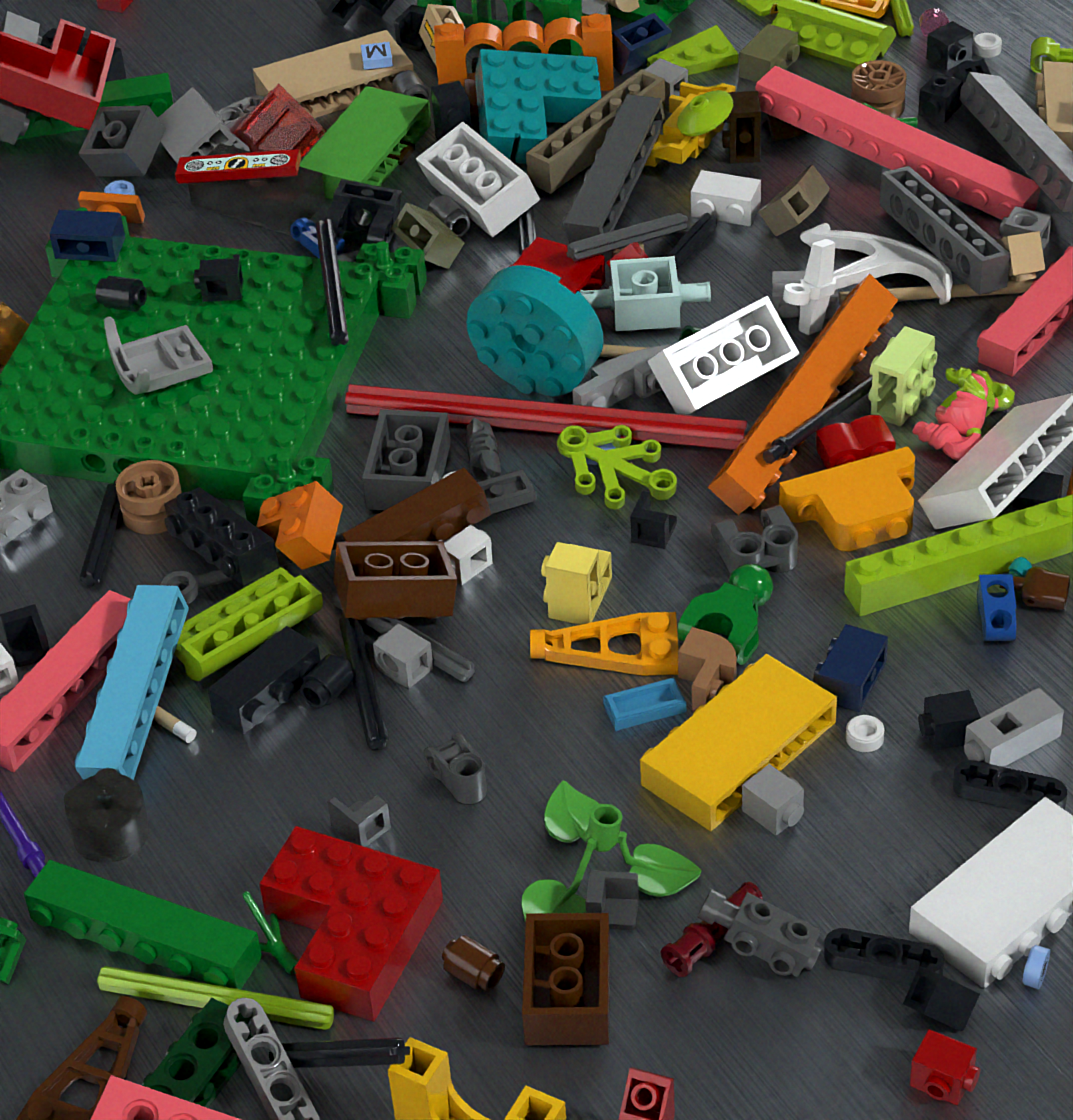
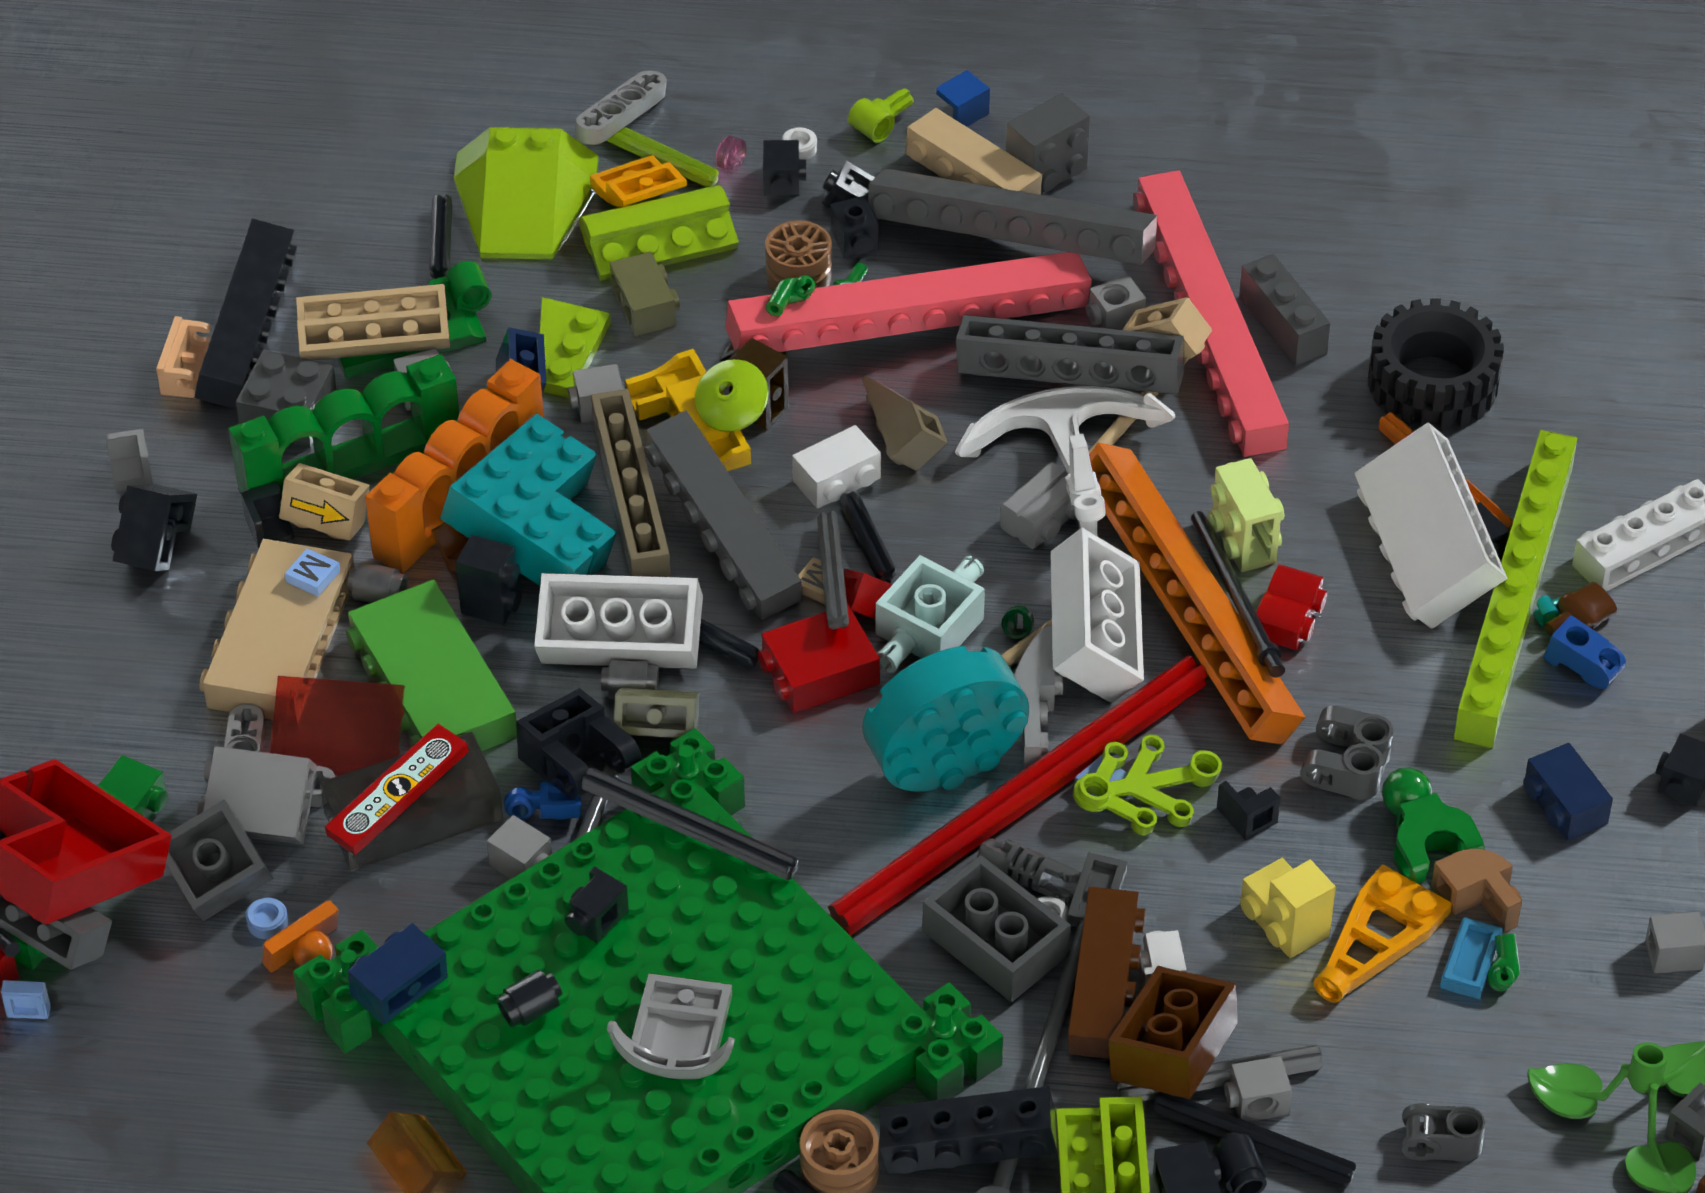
camera: 55 degrees left, 5 degrees up
orange brick [256,481,343,570] -> none
yellow brick [640,653,837,832] -> none
light orange brick [779,446,915,552] -> none
white tile [846,715,885,752] -> none
coral hair [912,366,1015,461] -> none
none -> light grey brick [487,815,552,879]
none -> green arm [766,275,816,316]
none -> green arm [1487,933,1520,991]

